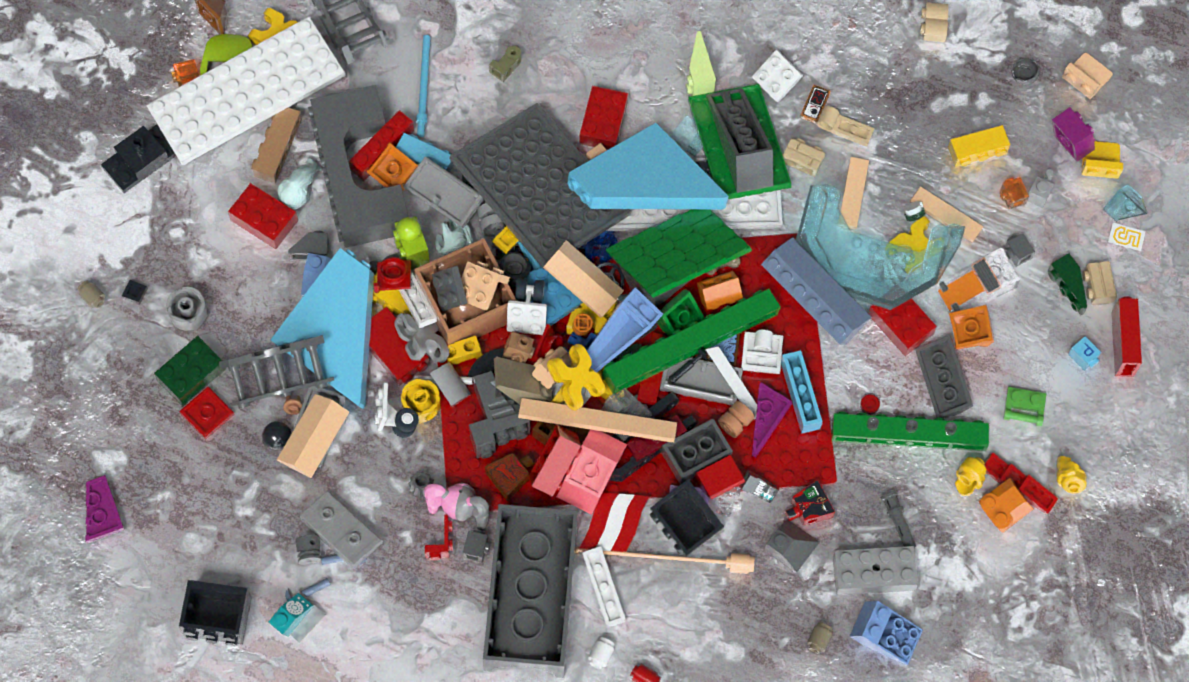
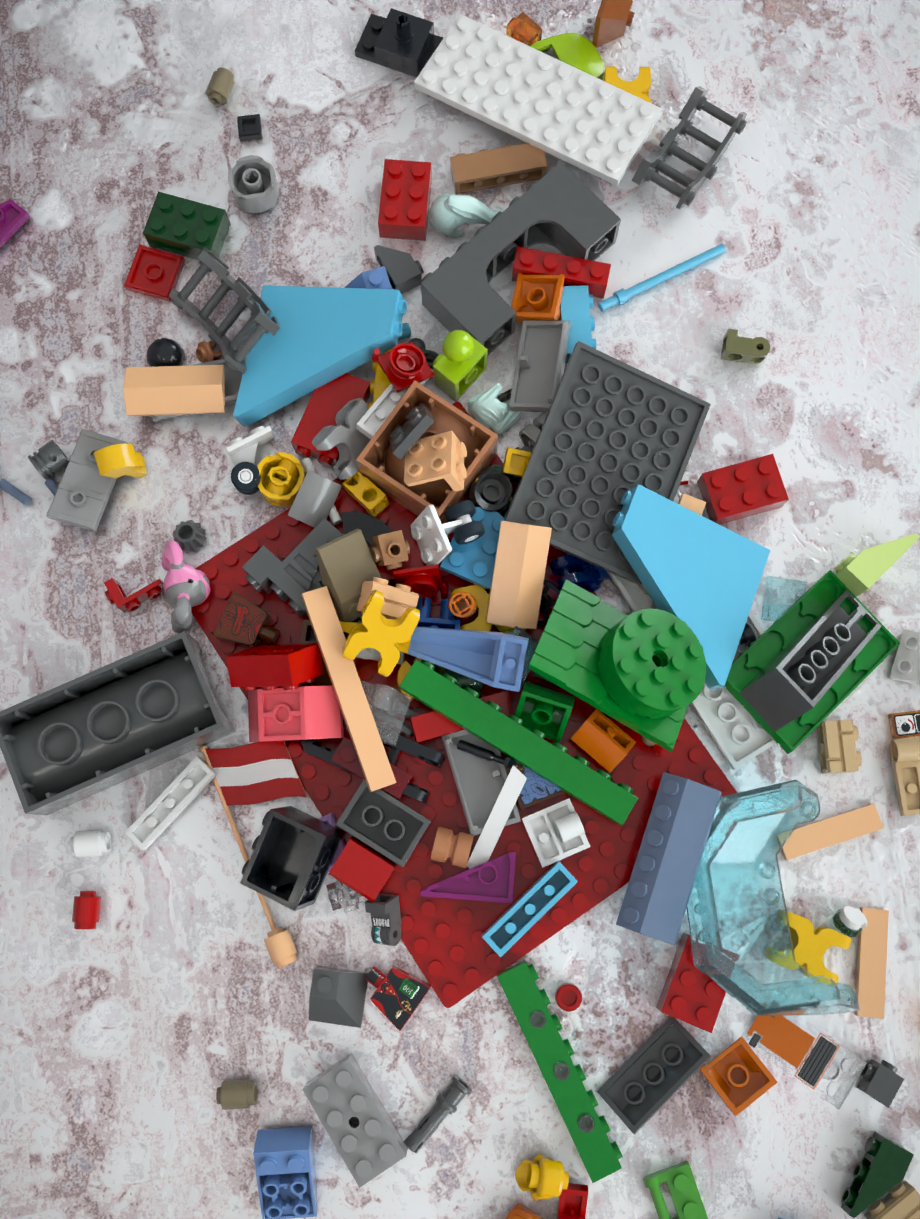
camera: 65 degrees right, 10 degrees up
dark grey brick [463,530,491,563] -> none
none -> yellow brick [94,444,147,479]
none -> green brick [598,608,706,719]

